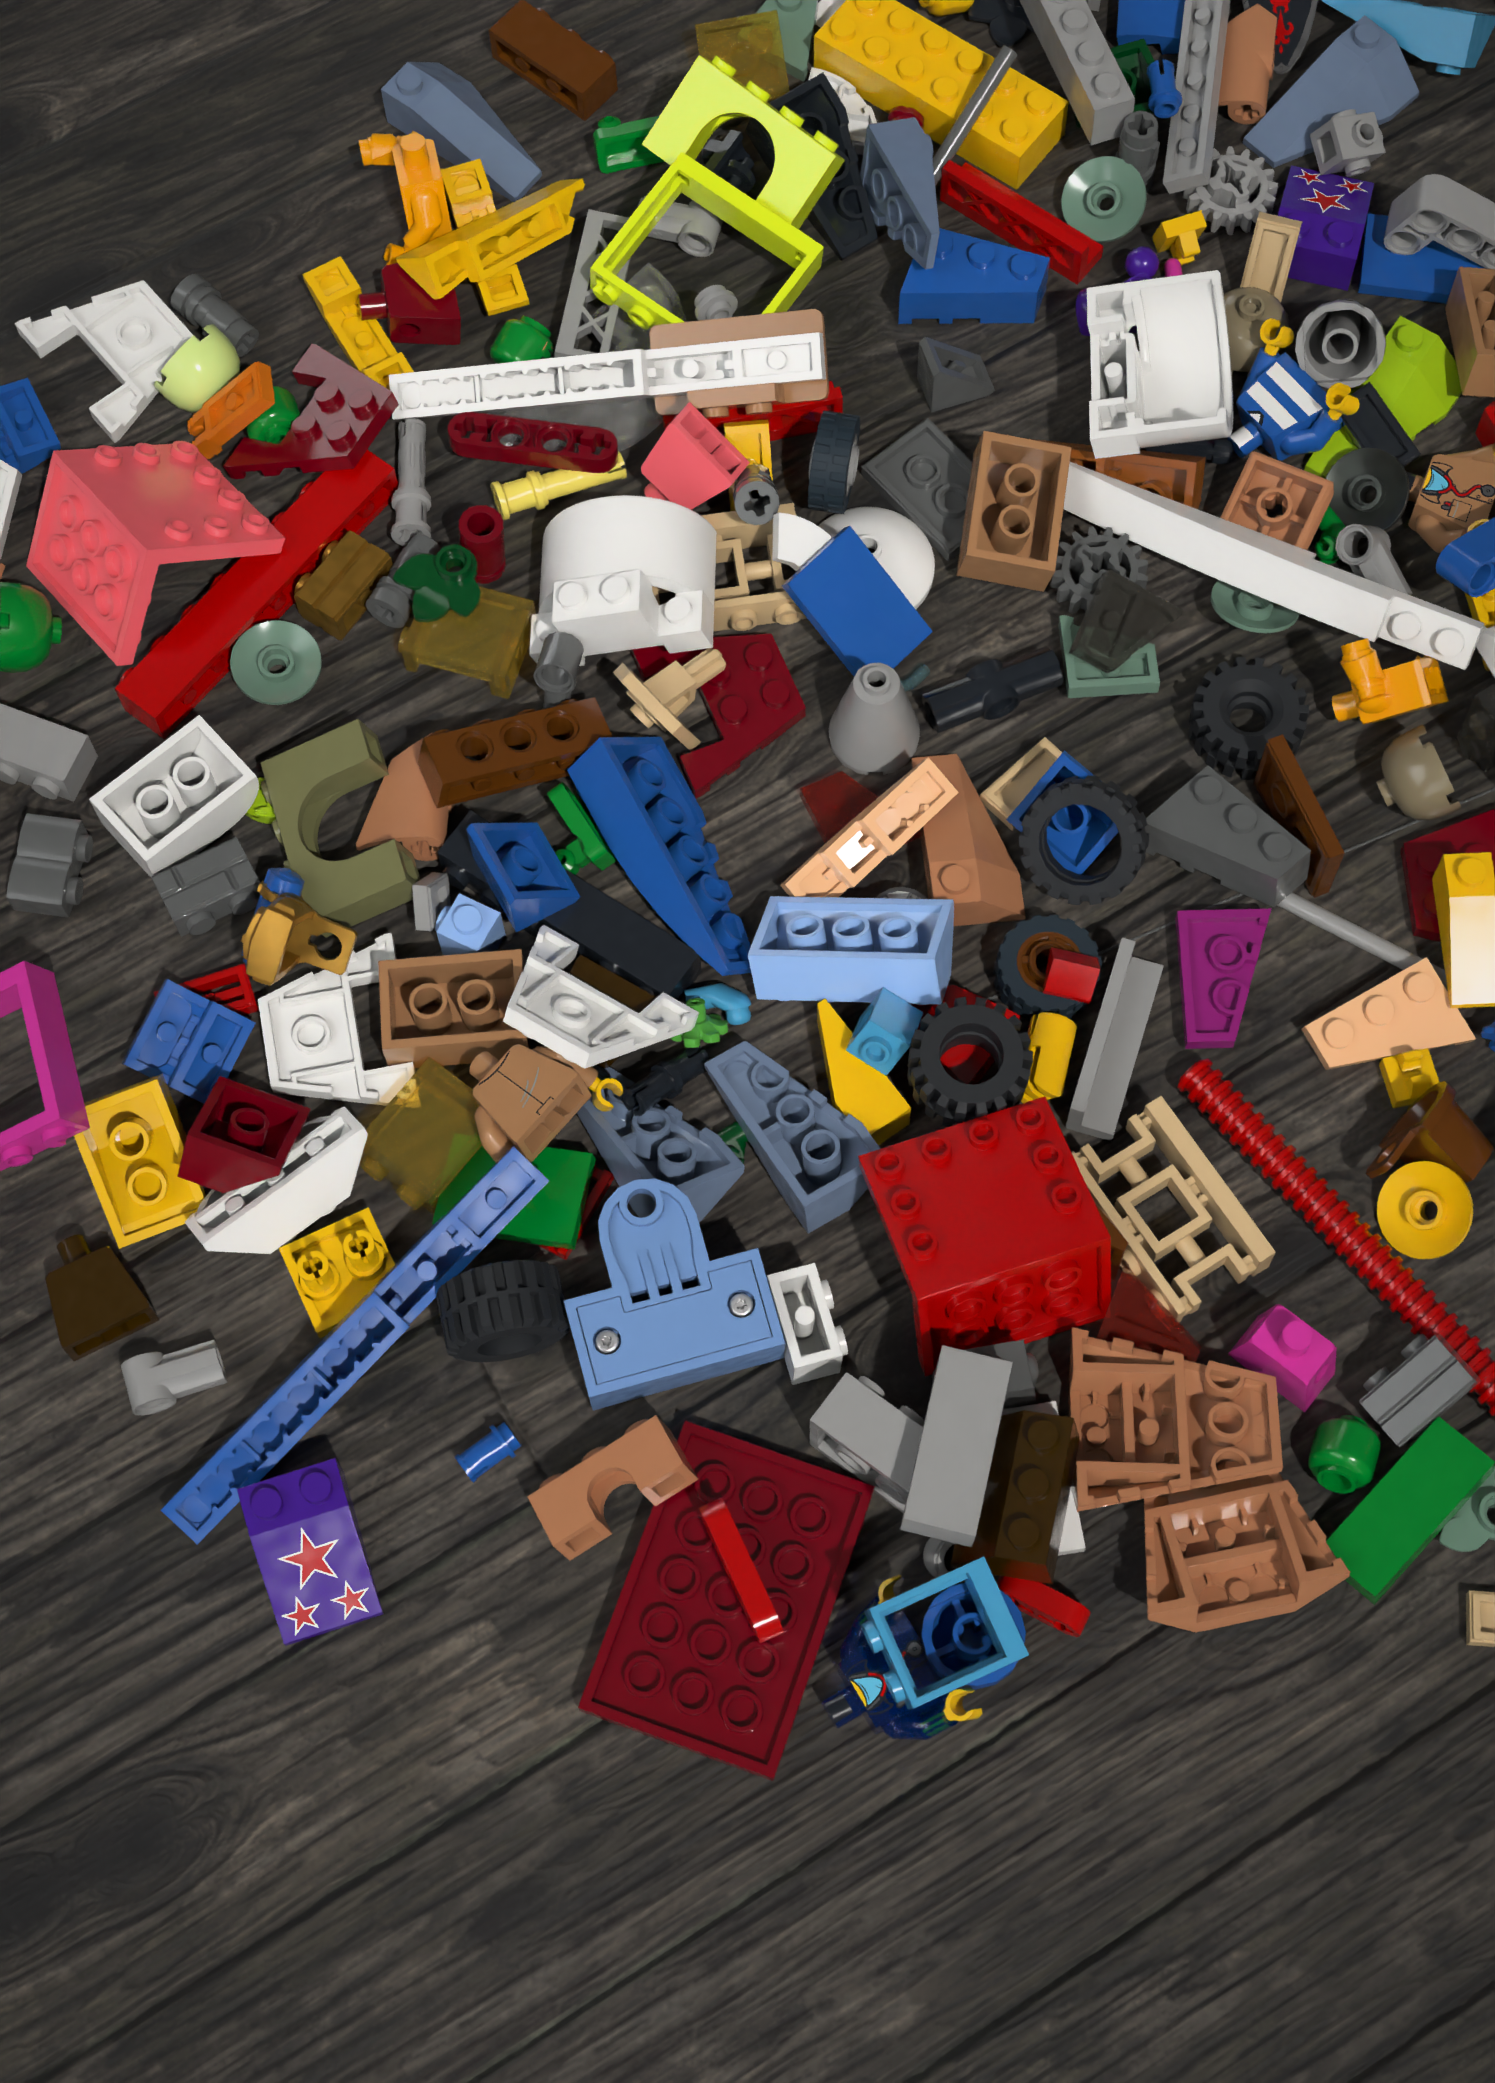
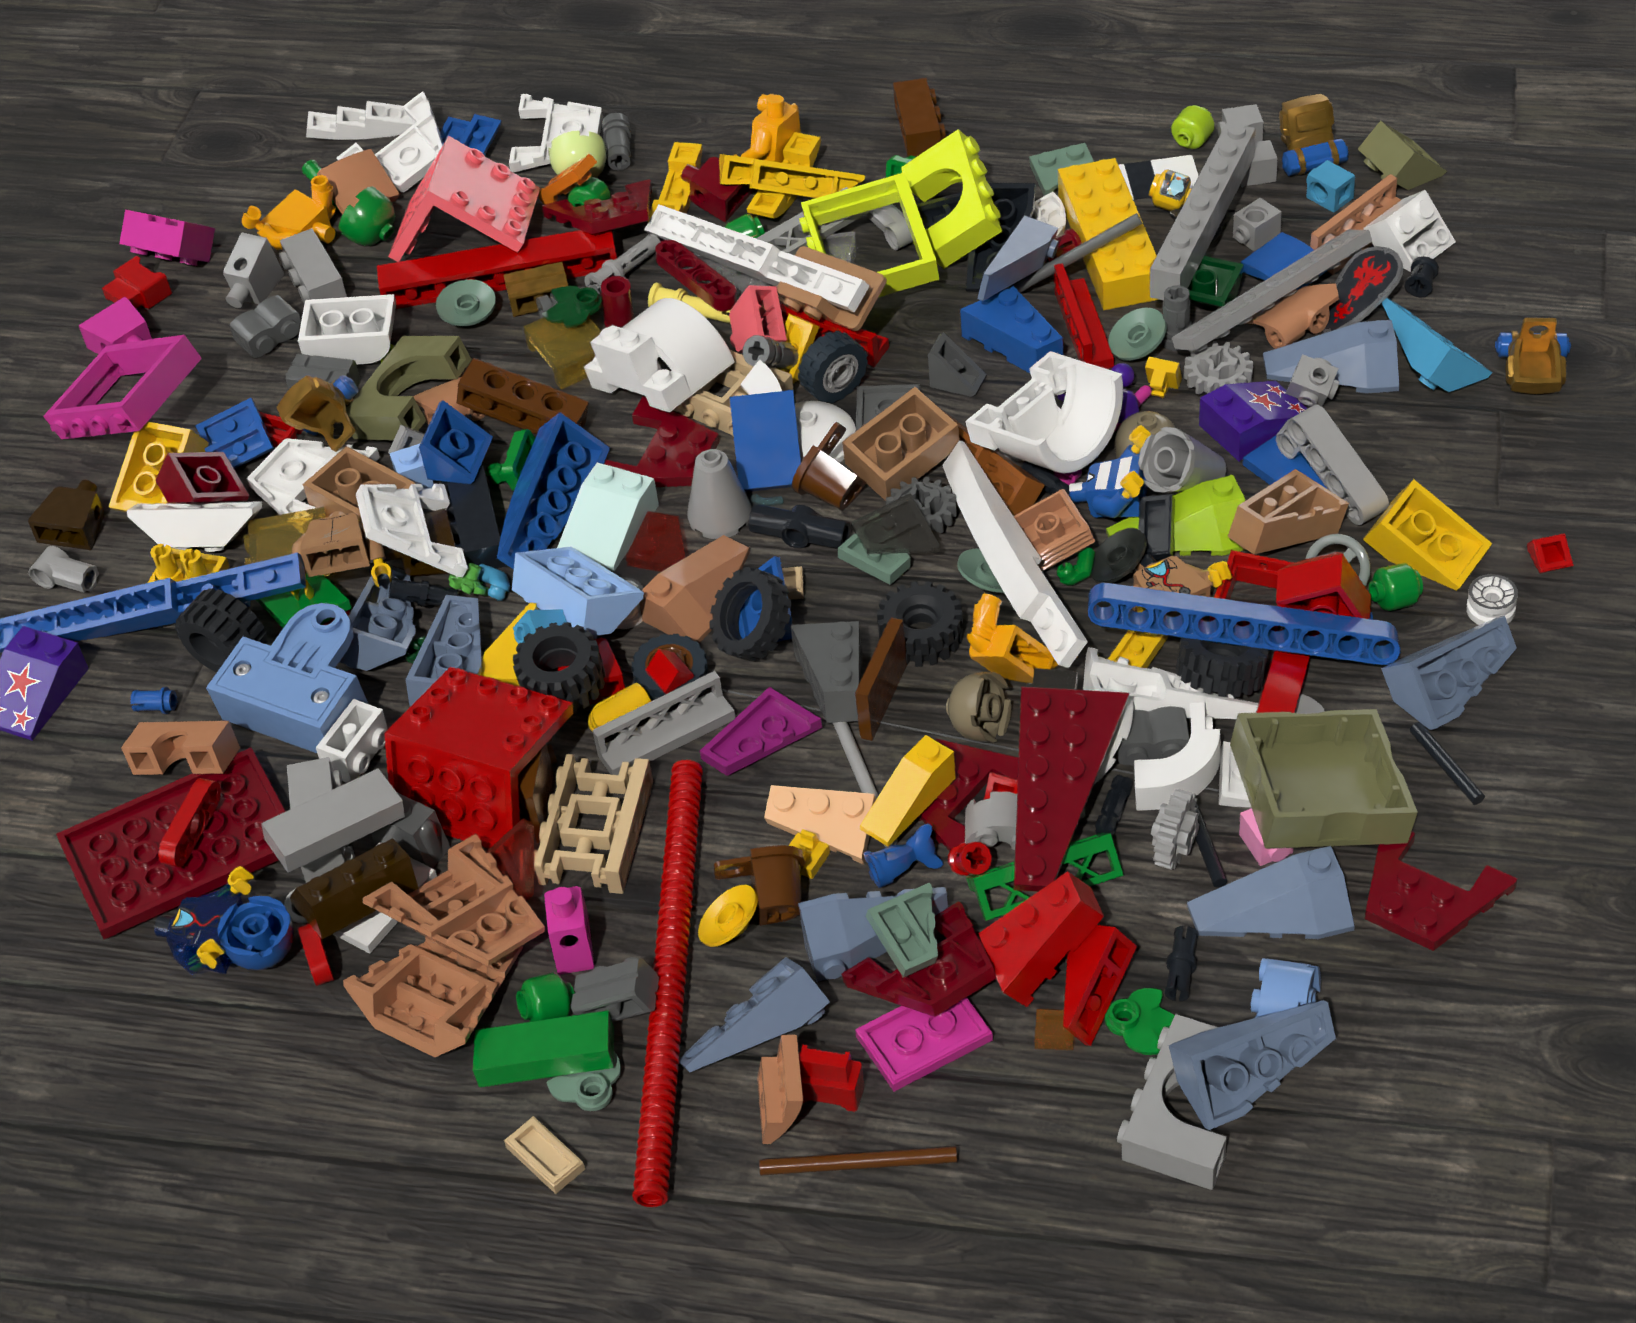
camera: 45 degrees right, 20 degrees down
sand blue wedge [381,62,542,202] -> none
dark grey pin [533,632,584,709] -> none
tan piece [613,648,726,751] -> none
light grey plate [694,285,738,321] -> none
clear yellow plate [695,10,790,101] -> none
light nougat slope [780,757,959,897] -> none
dark azure window [861,1556,1029,1709] -> none
blue pin [1147,59,1183,118] -> none
tan tile [1240,212,1302,303] -> none
light grey piece [1335,524,1413,595] -> none
none -> light aqua slope [557,462,659,571]
none -> reddish brown container [792,422,867,510]

